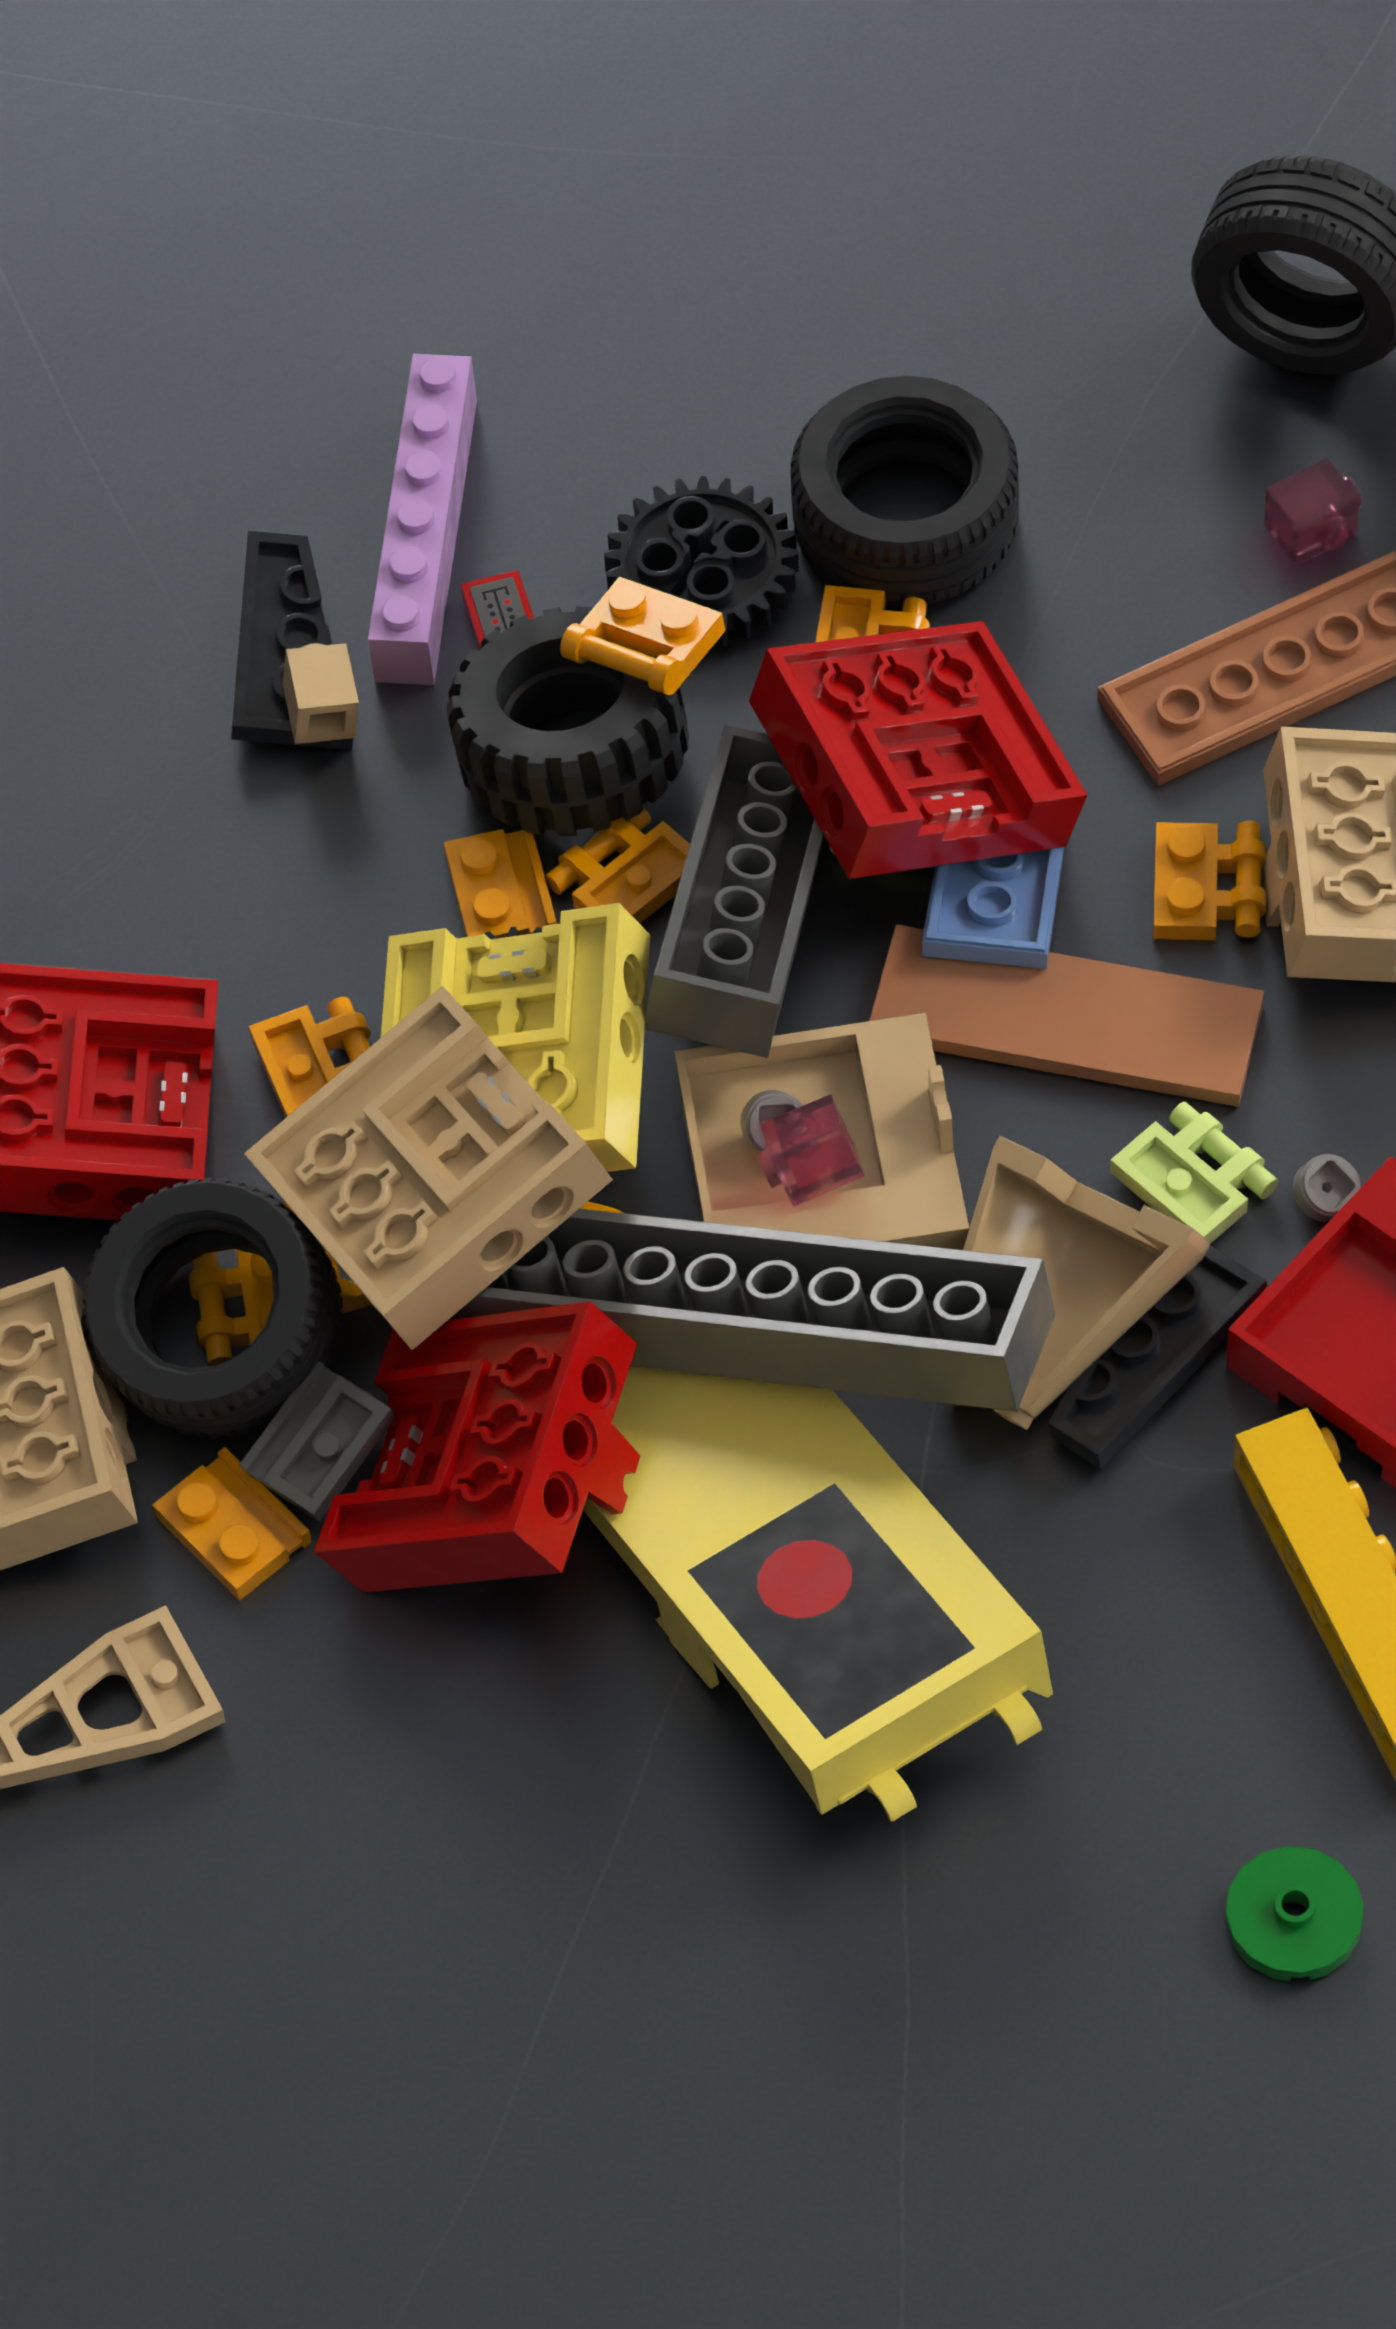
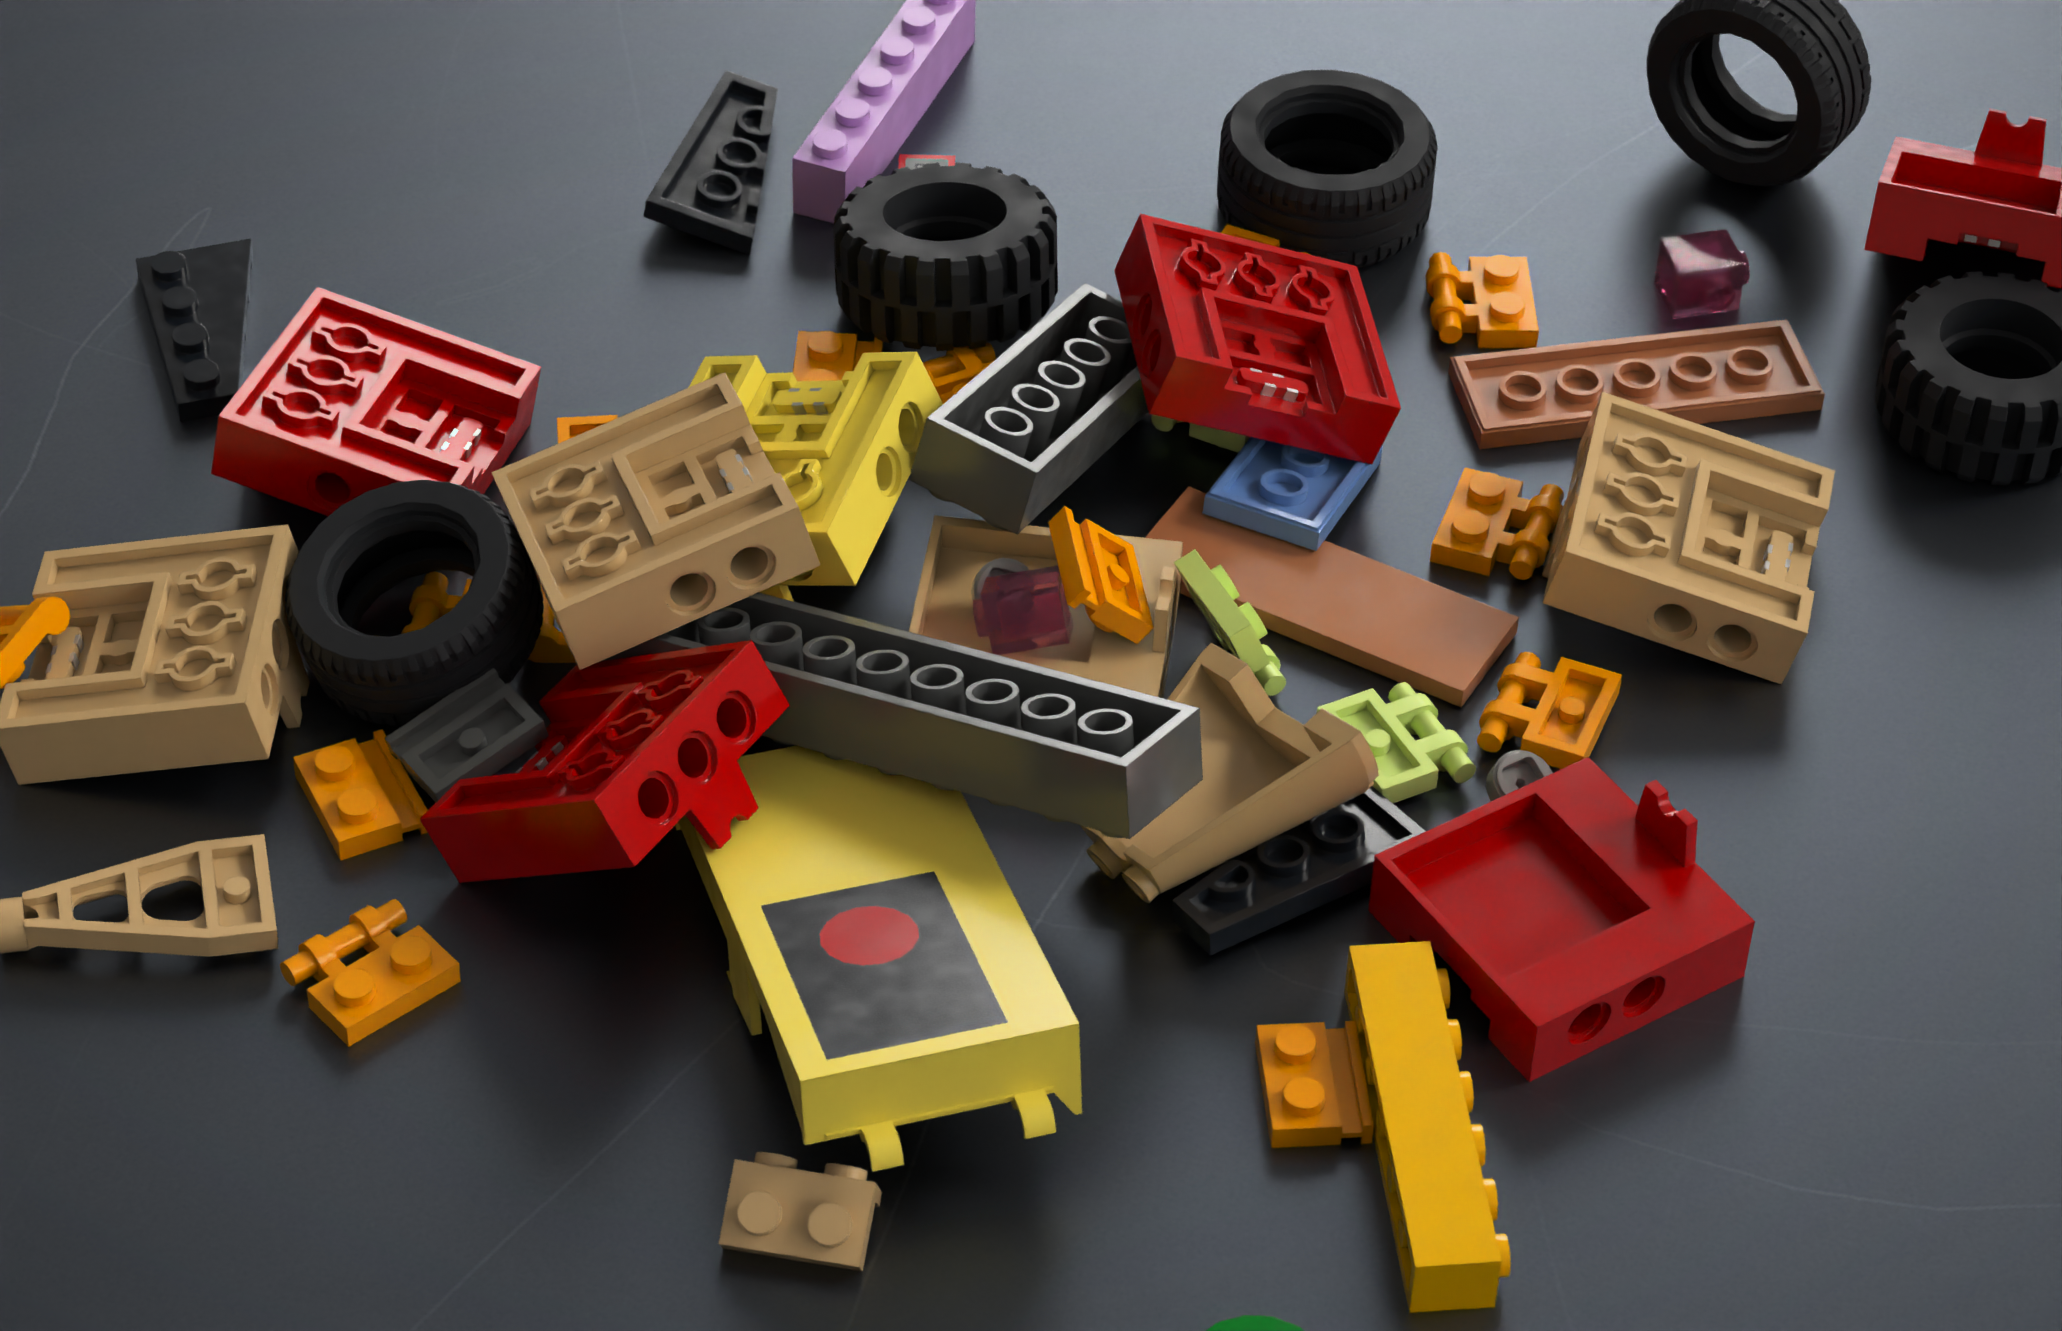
camera: 10 degrees right, 15 degrees down
tan brick [283,643,359,744] -> none
light orange plate [560,577,725,696] -> none
black gear [604,476,799,647] -> none
none -> light orange plate [280,899,461,1047]
none -> tan bracket [719,1152,882,1271]
none -> light orange plate [1048,506,1154,644]
none -> yellowish green plate [1174,549,1286,696]
none -> light orange plate [1255,1021,1374,1148]
none -> light orange plate [1425,252,1539,348]
none -> light orange plate [1477,652,1622,769]

